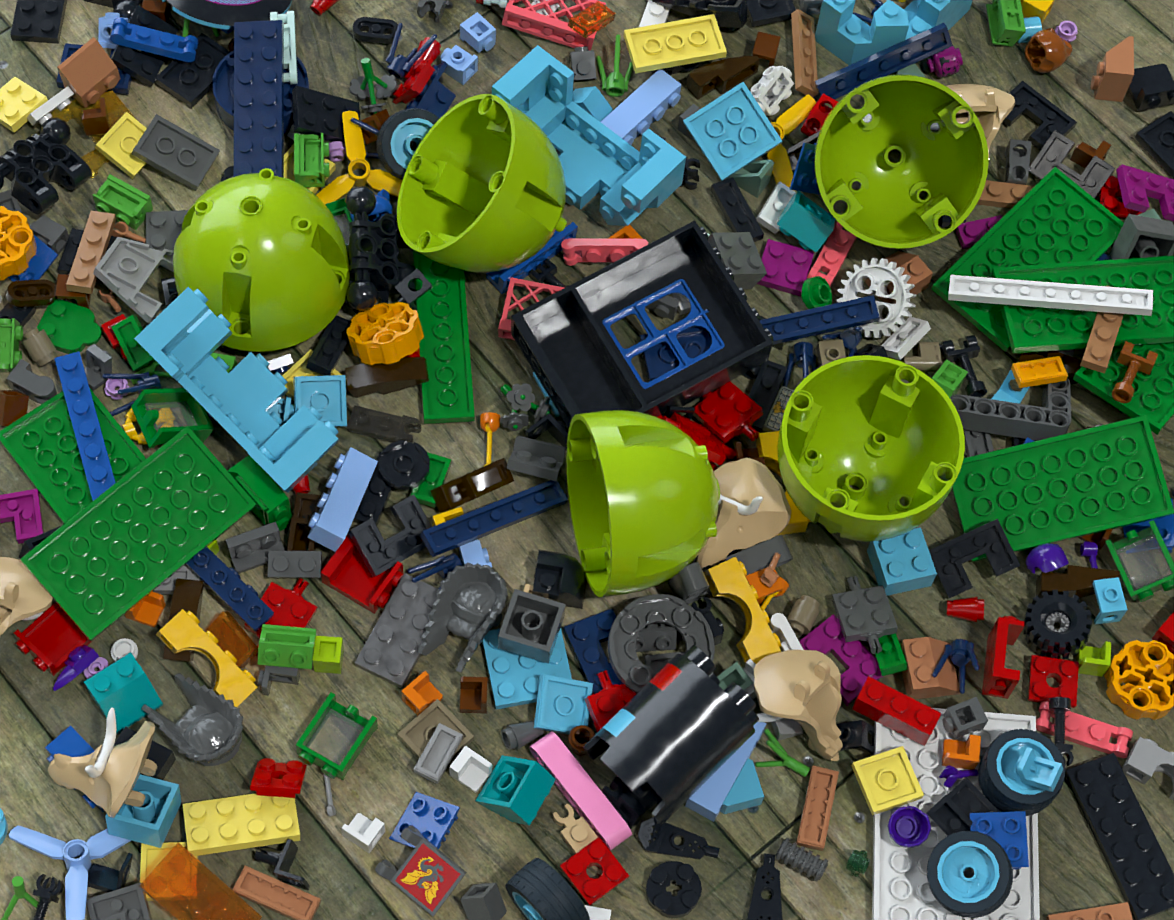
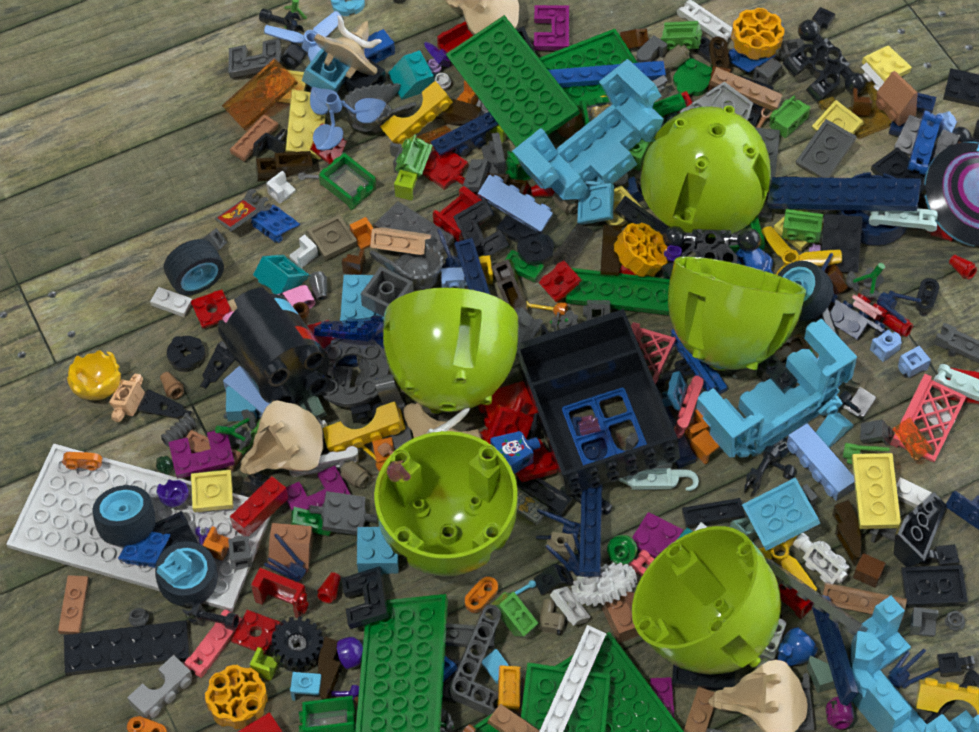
camera: 110 degrees right, 5 degrees down
light grey tile [413,723,463,784] -> none
medium azure plate [534,674,593,734] -> none
dark grey brick [708,232,767,289] -> none
black bar [941,335,987,398] -> none
none -> dark grey plate [129,608,149,627]
none -> medium nougat cone [160,372,184,399]
none -> magenta plate [168,431,235,479]
none -> dark grey plant [215,409,257,451]
none -> dark brown slope [255,151,313,182]
none -> medium blue plant [310,87,386,150]
none -> clear blue plate [314,315,384,342]
none -> light nougat panel [370,227,431,255]
none -> plate [387,461,411,482]
none -> blue torso [490,431,540,474]
none -> red piece [538,260,582,302]
none -> clear pink plate [578,415,601,436]
none -> dark grey window [583,300,610,321]
none -> dark azure plate [661,371,687,410]
none -> dark purple plate [664,245,682,262]
none -> orange panel [690,429,720,464]
none -> dark grey plate [765,558,868,636]

